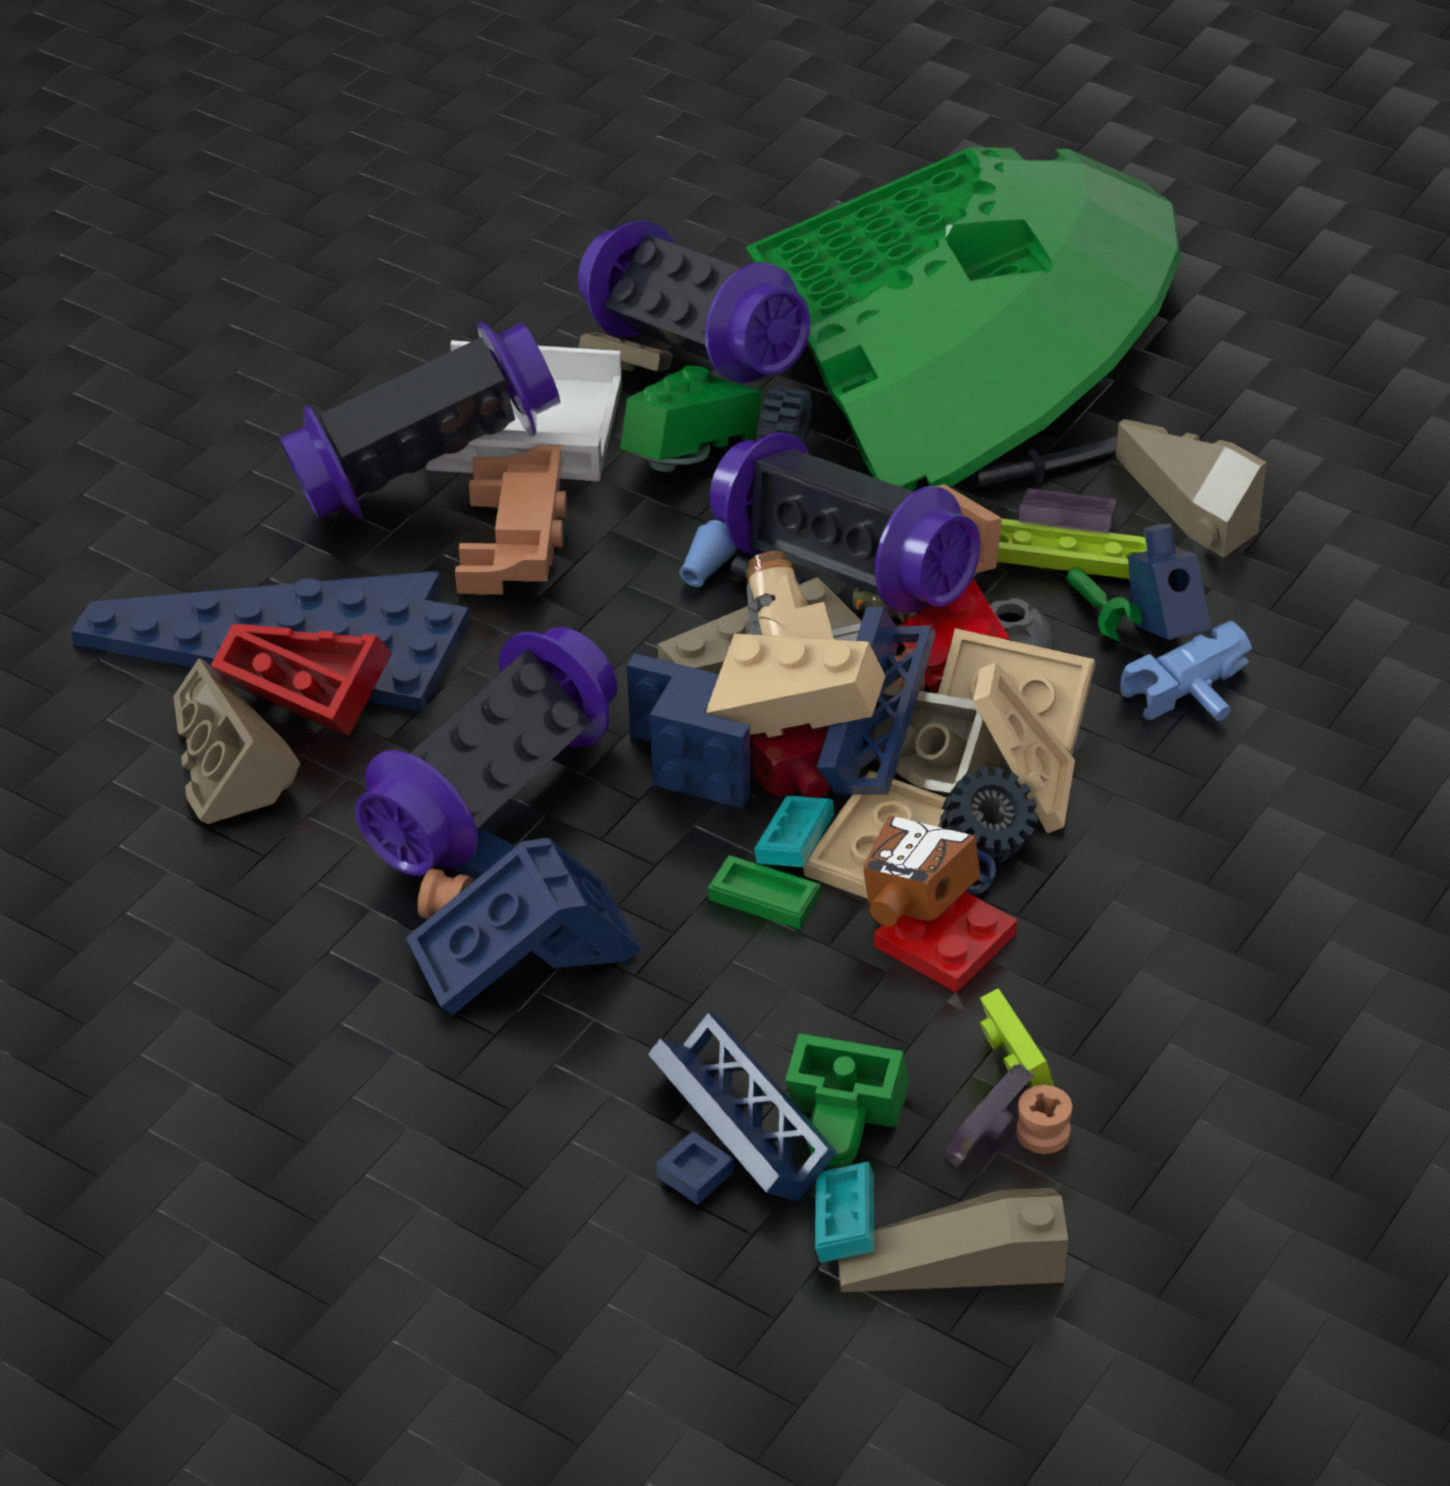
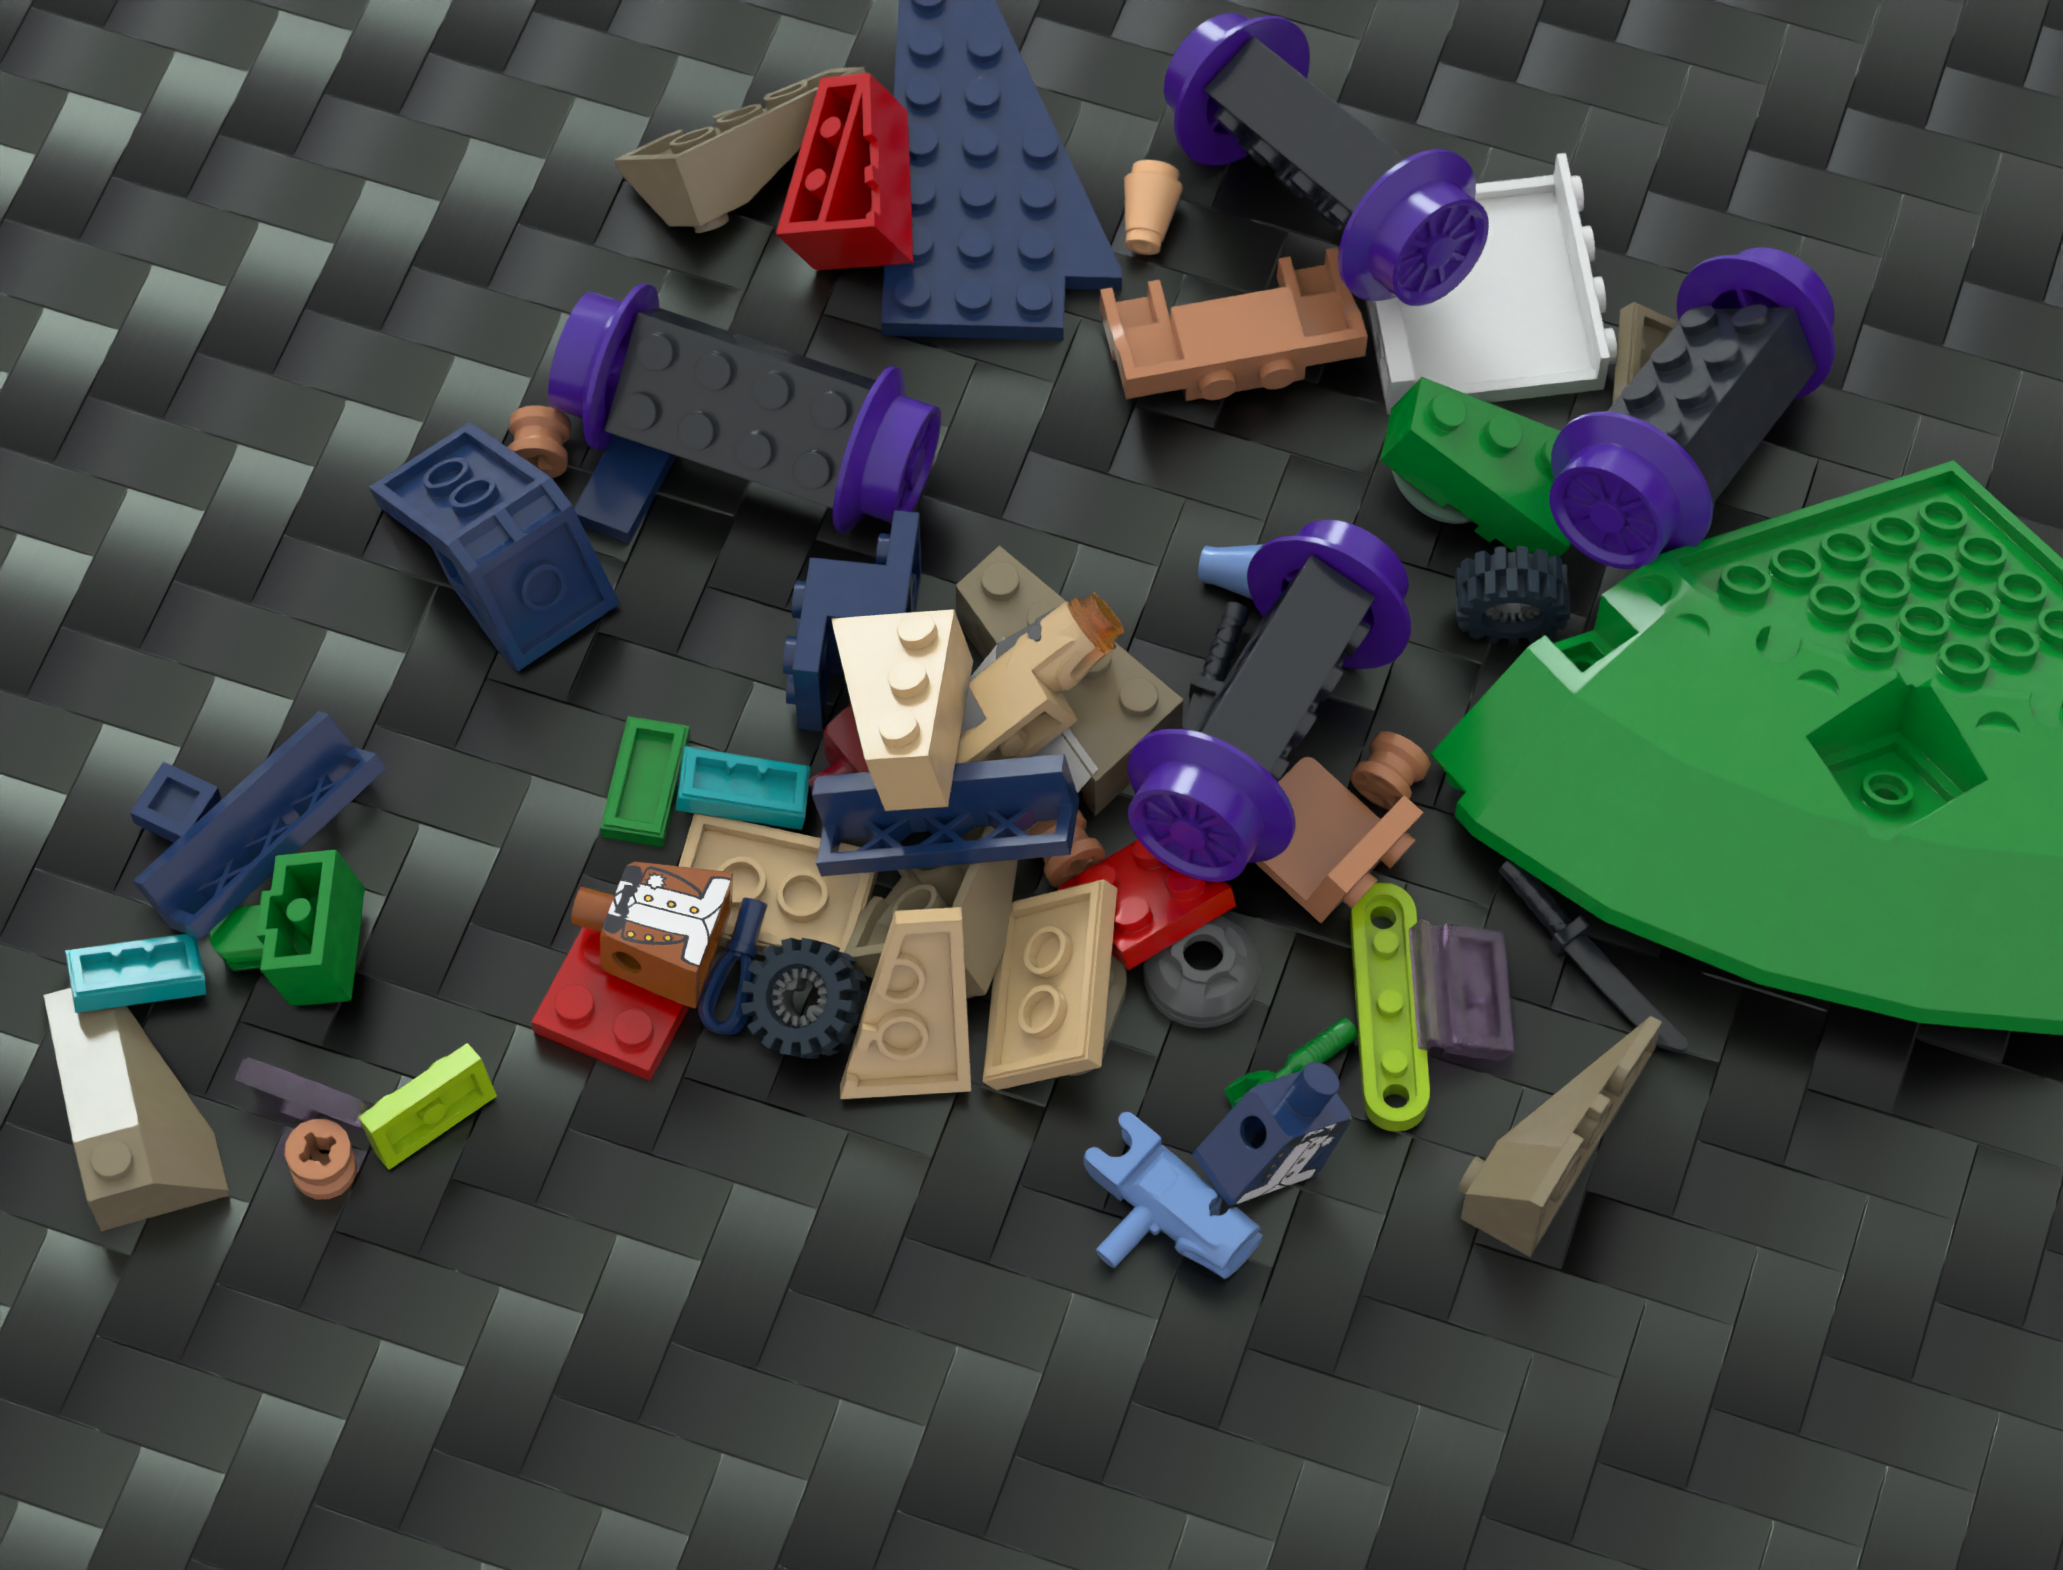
camera: 75 degrees right, 20 degrees up
none -> light nougat cone [1124,160,1183,255]

